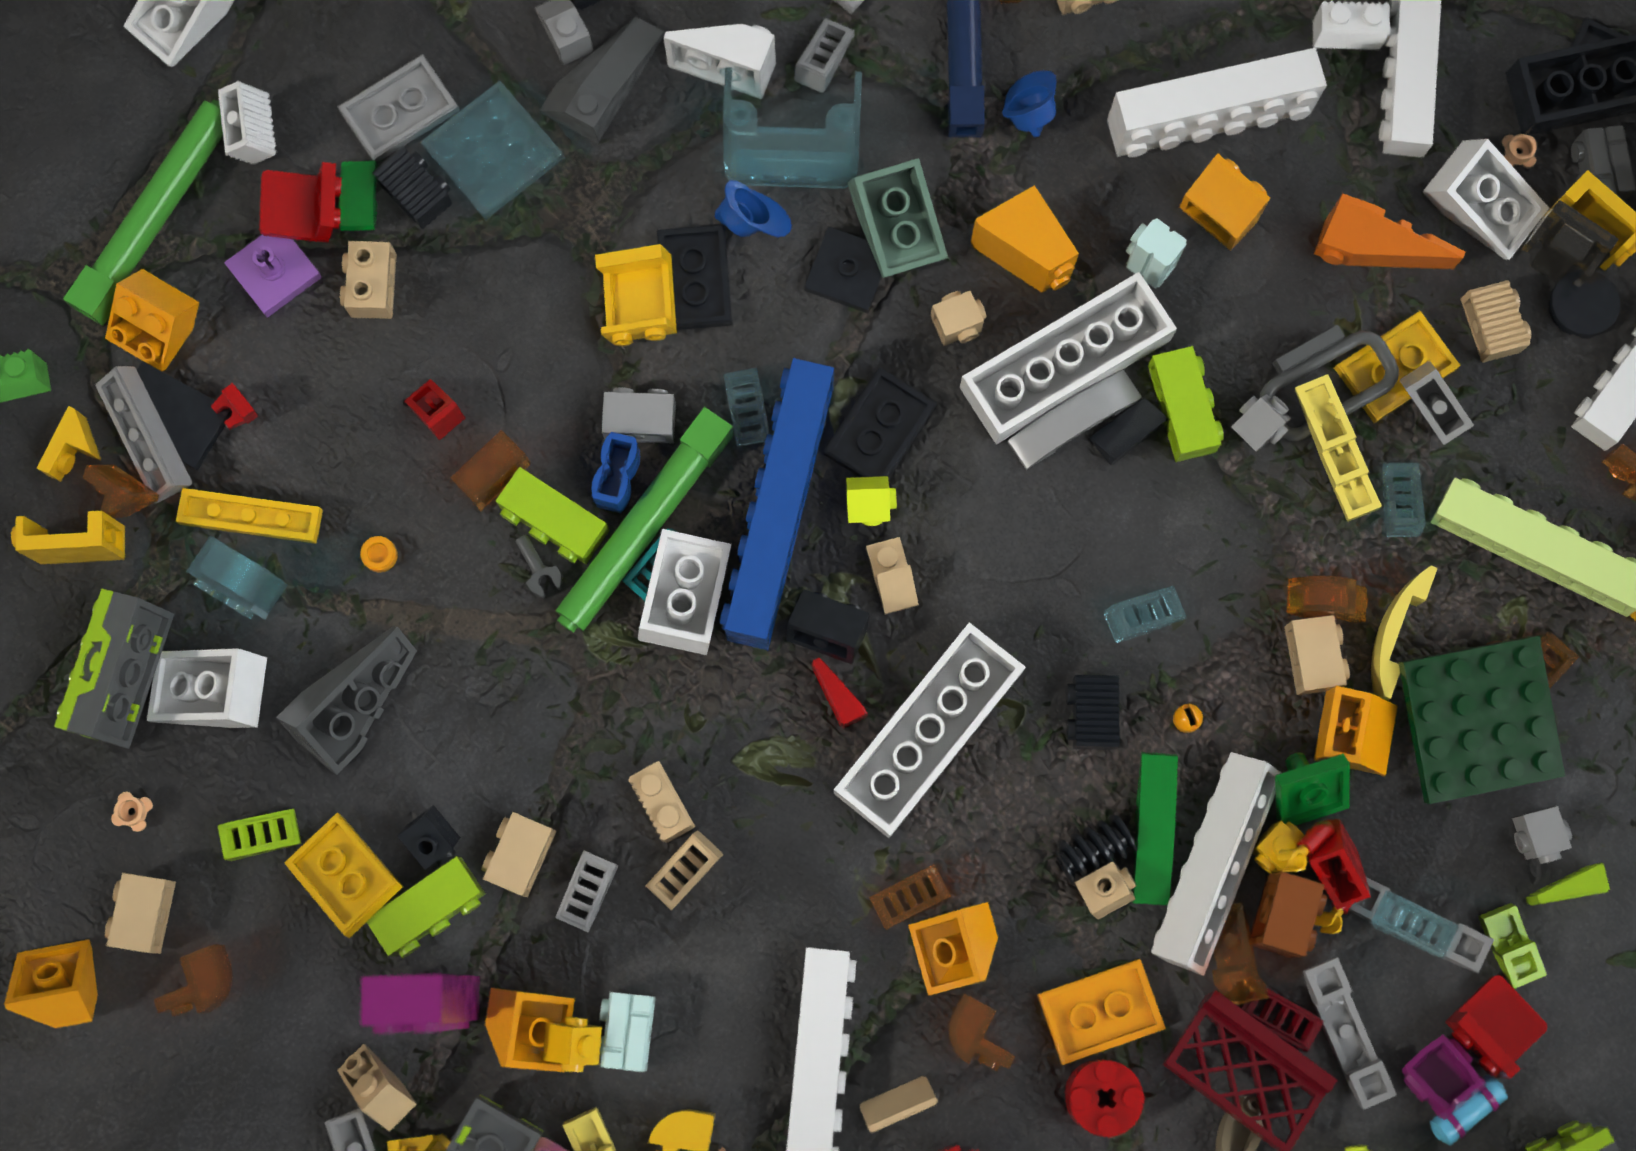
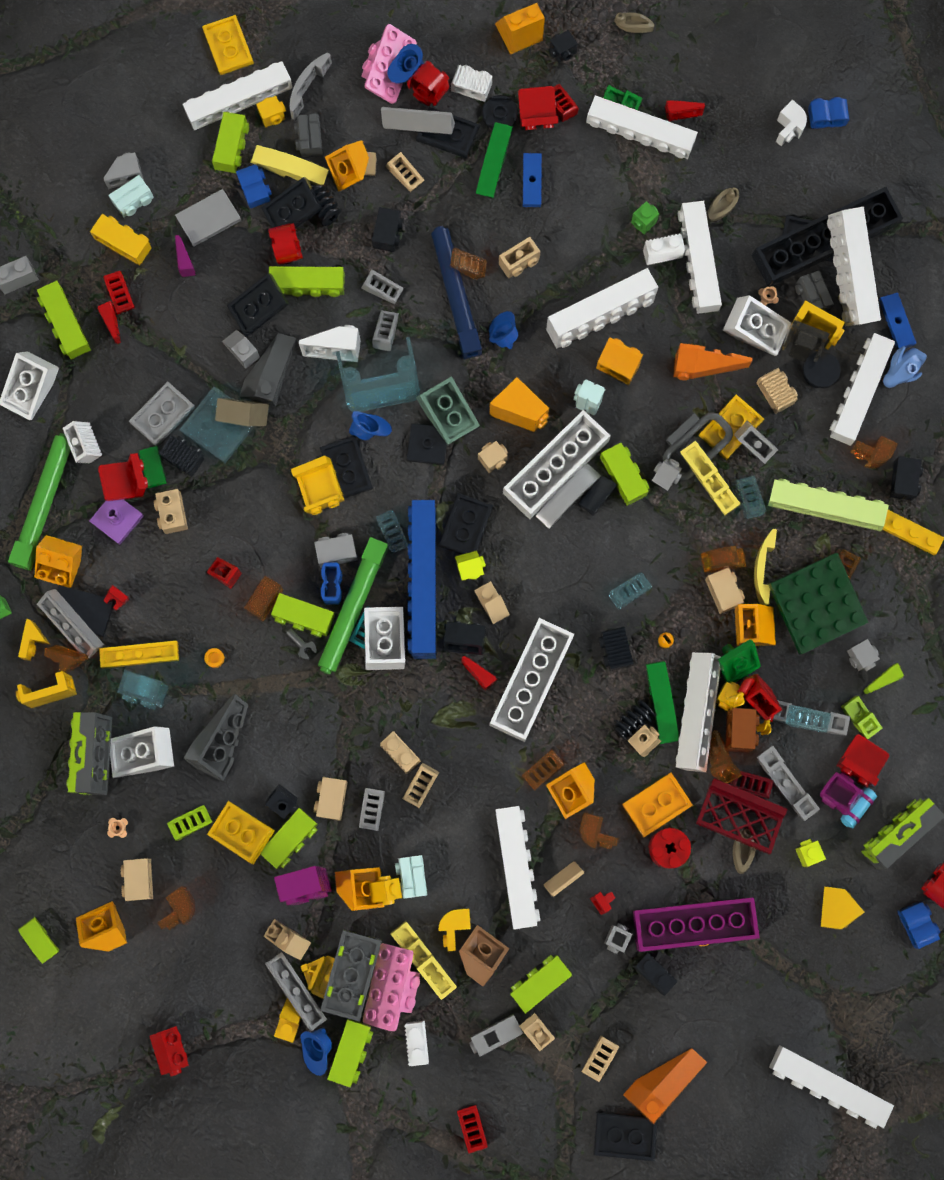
camera: 15 degrees left, 0 degrees up
none -> dark tan panel [215,398,269,427]

